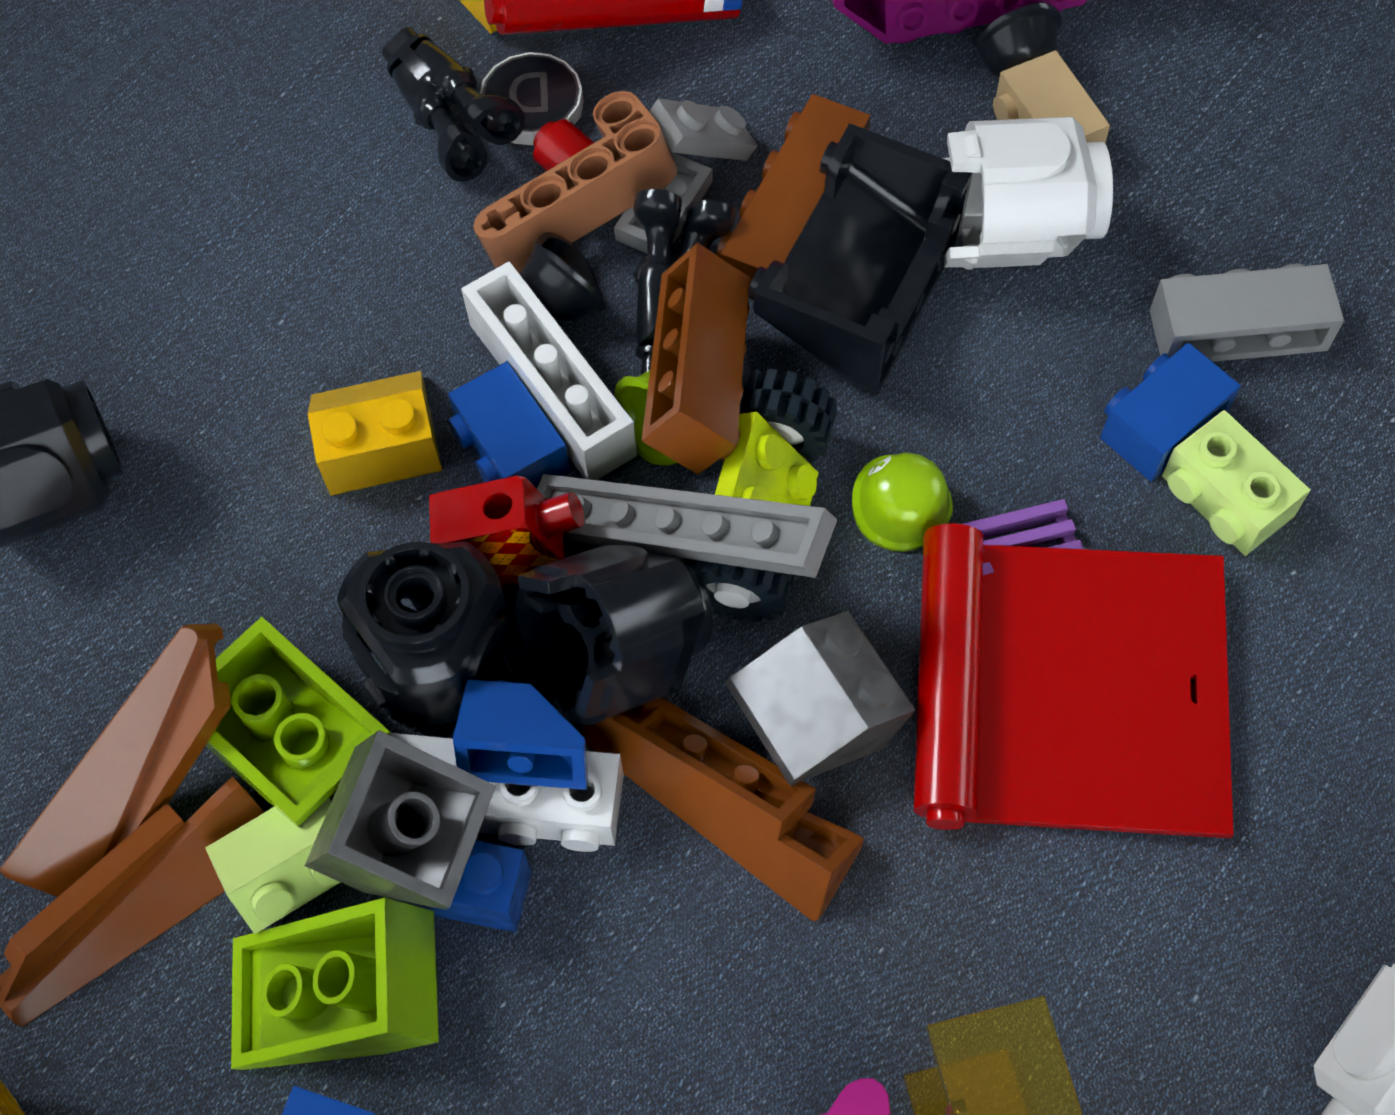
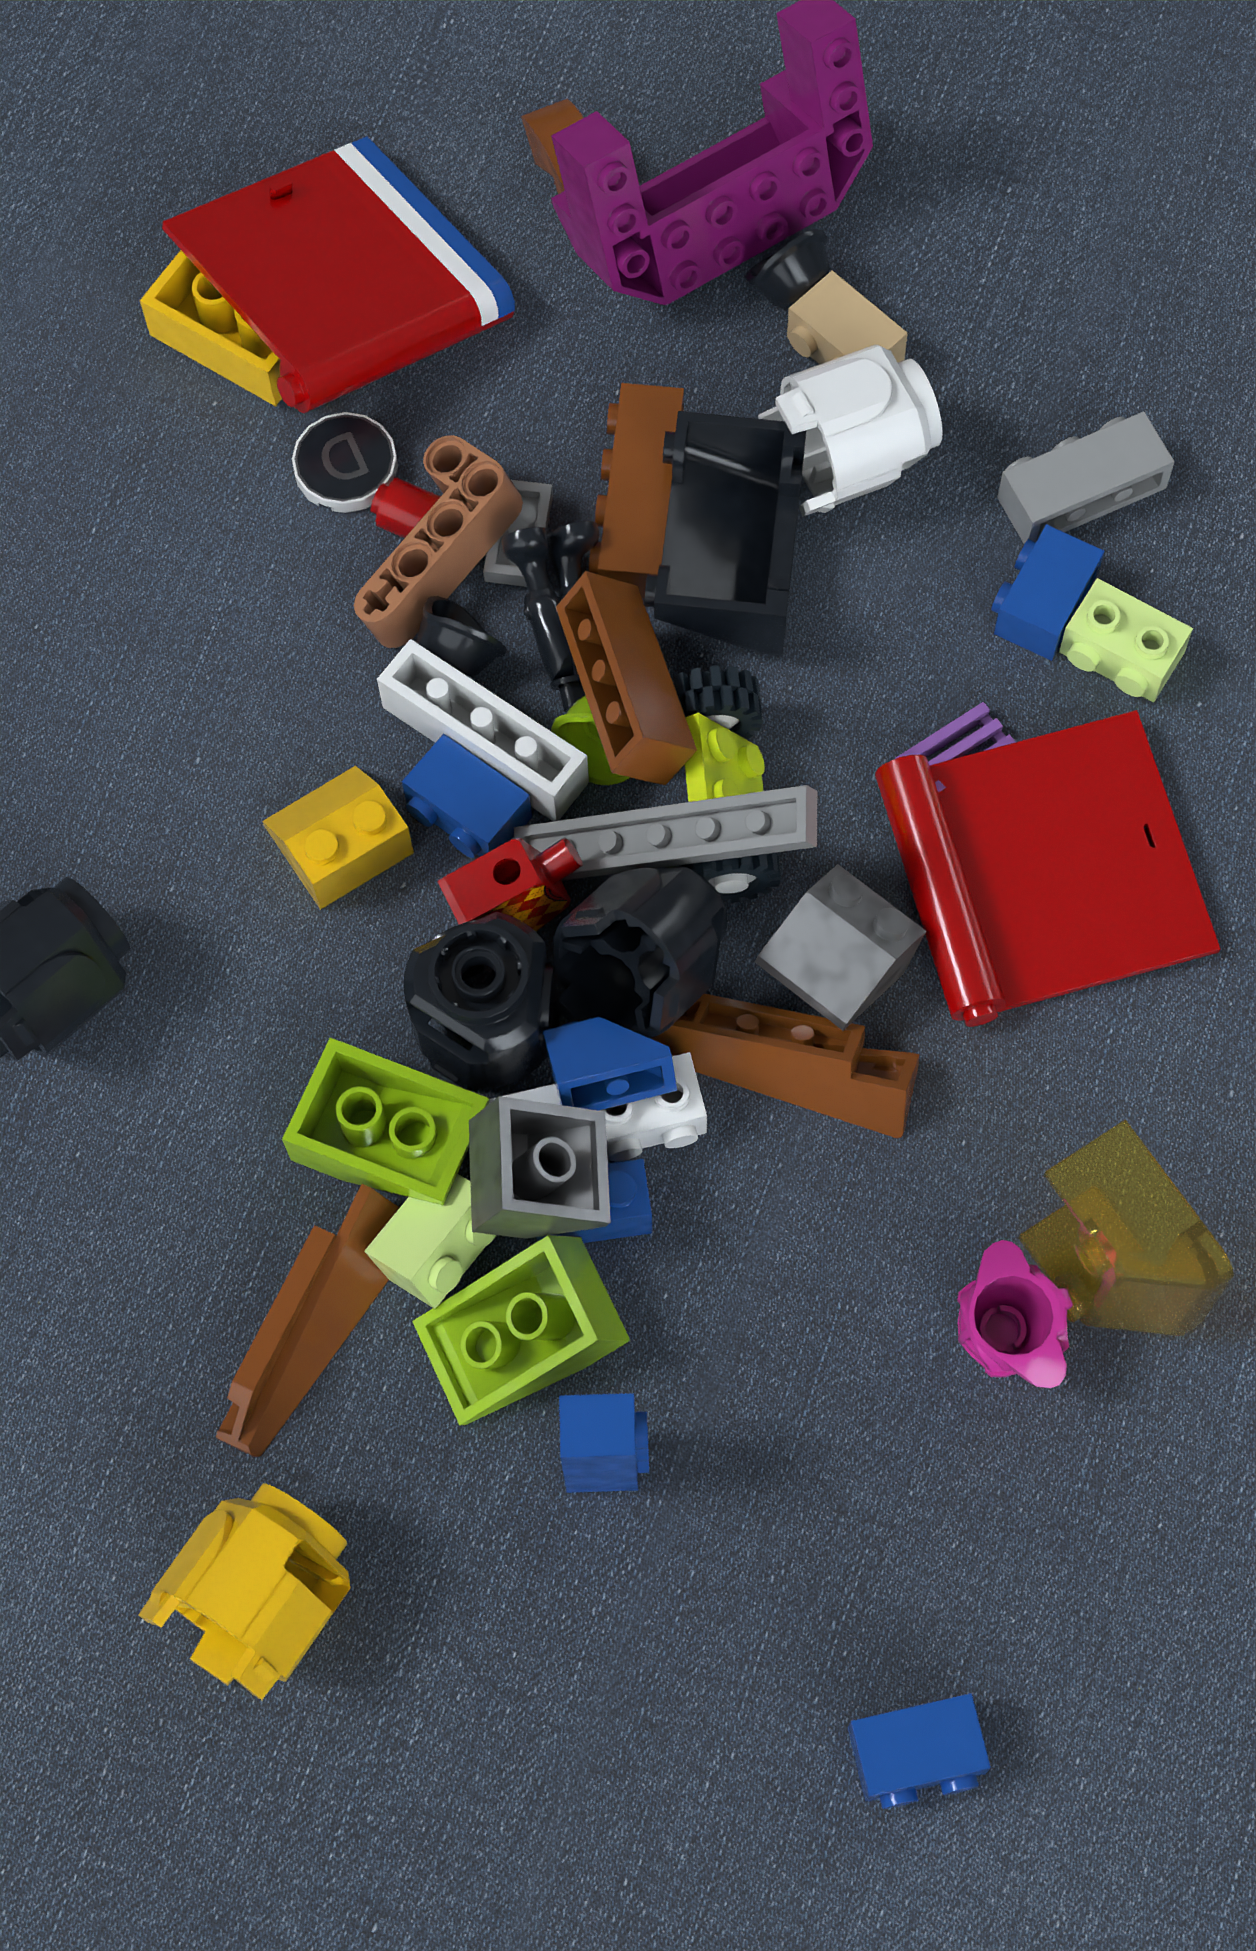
camera: 20 degrees left, 5 degrees up
wedge [0,623,231,897] -> none
black piece [382,27,525,182] -> none
light grey plate [649,98,758,161] -> none
lime helmet [852,452,953,552] -> none

